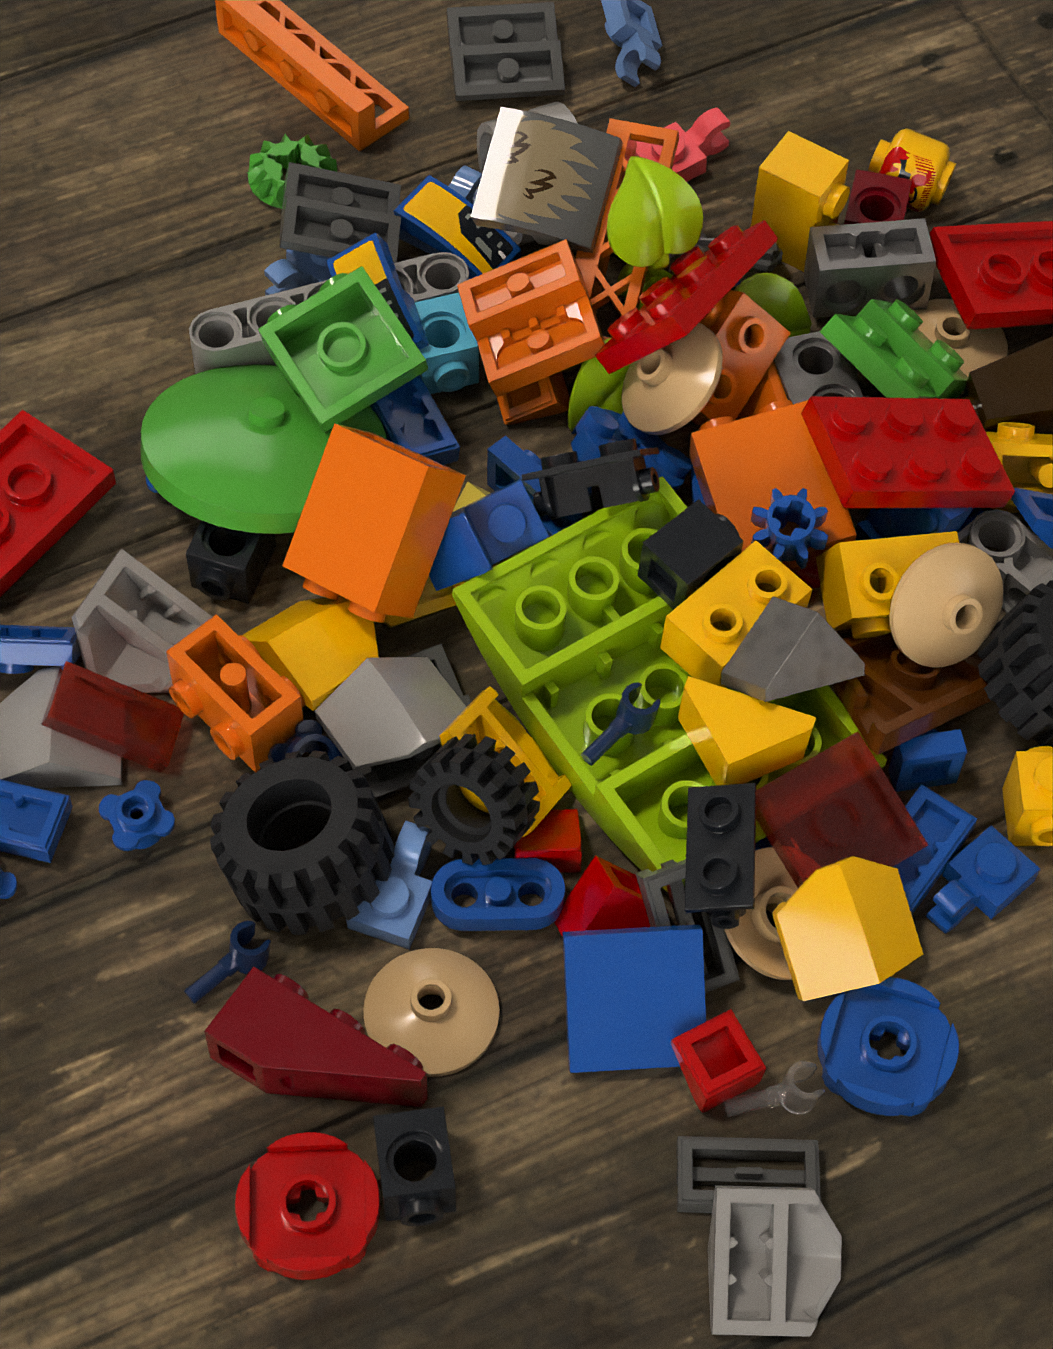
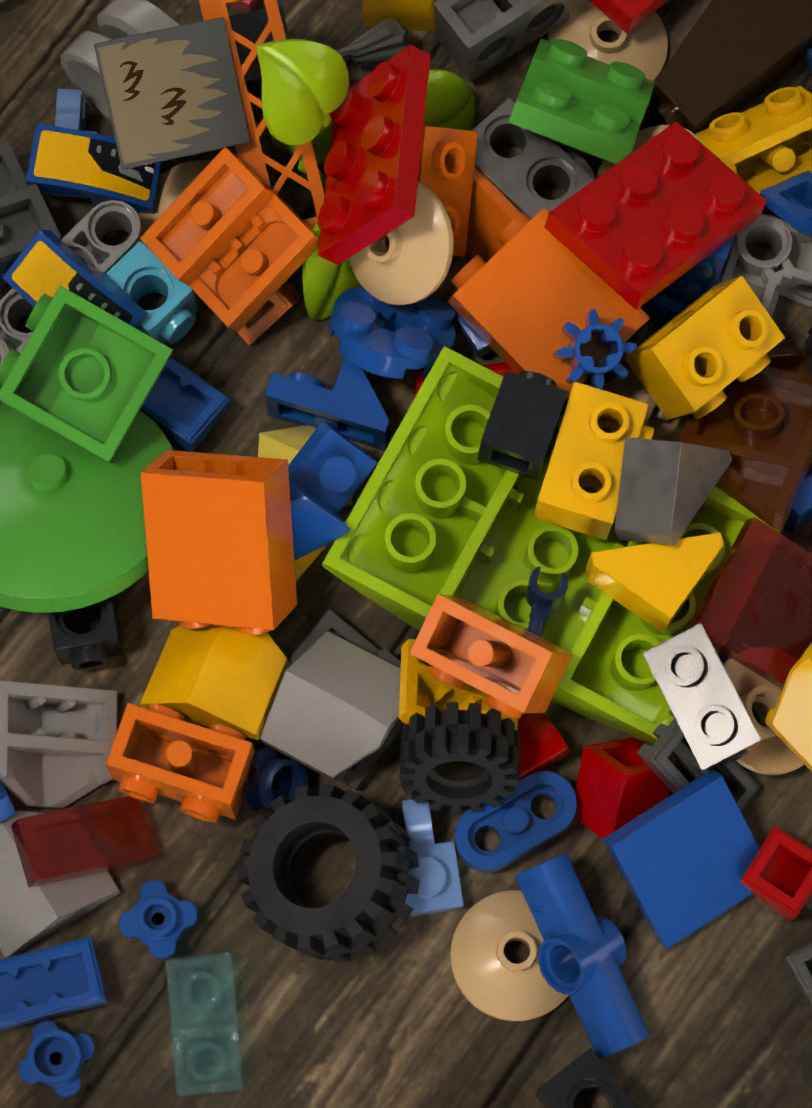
camera: 25 degrees left, 15 degrees up
dark blue hand [184,921,271,1004] -> none
dark red slope [204,966,428,1107] -> none
black hinge [522,438,660,520] -> none
tan dish [889,542,1004,668] -> none
none -> clear light blue slope [165,951,244,1097]
none -> orange brick [409,594,573,719]
none -> blue piece [515,852,649,1059]

